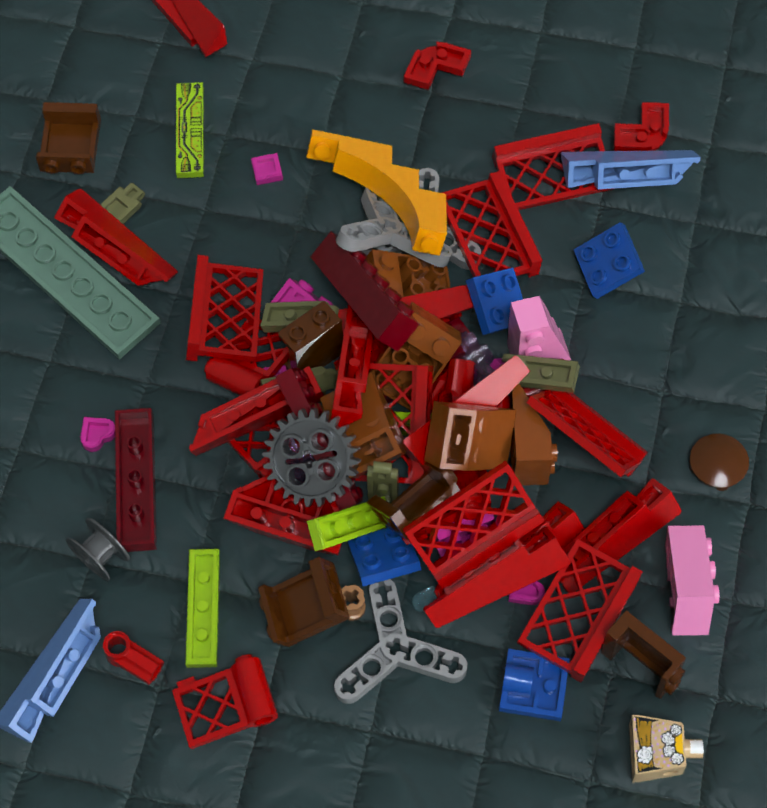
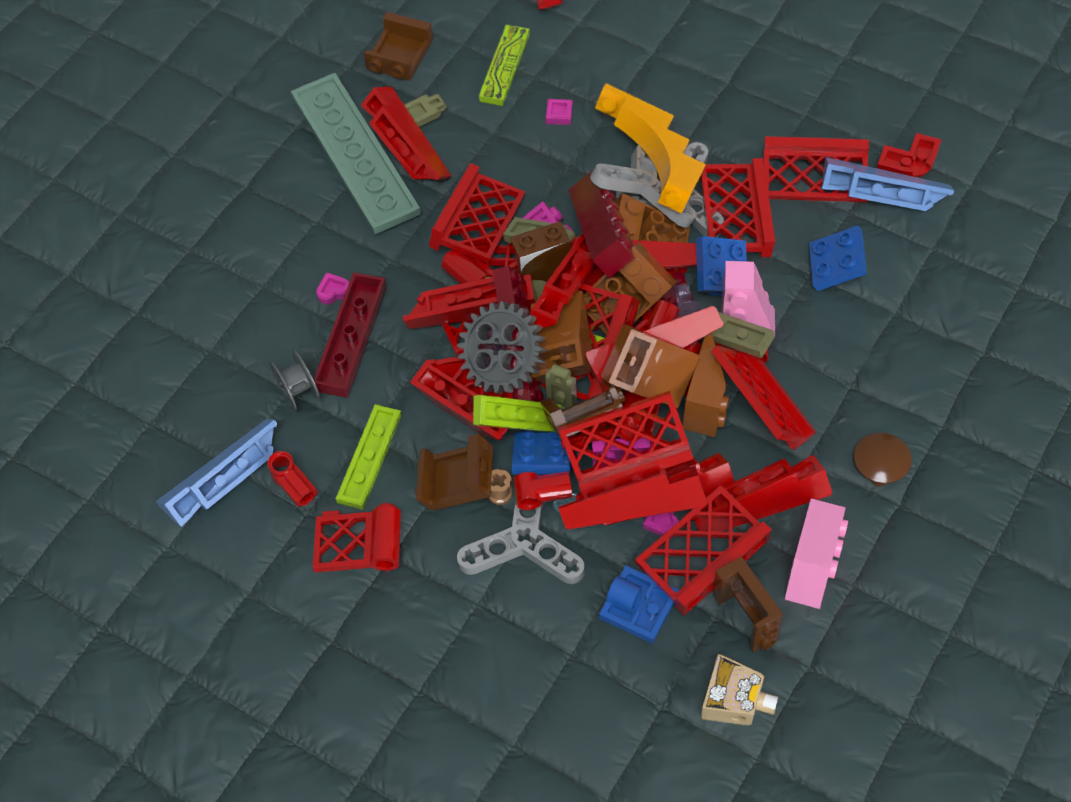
camera: 20 degrees right, 5 degrees down
red plate [404,42,471,90] -> none
none -> red piece [513,471,573,510]

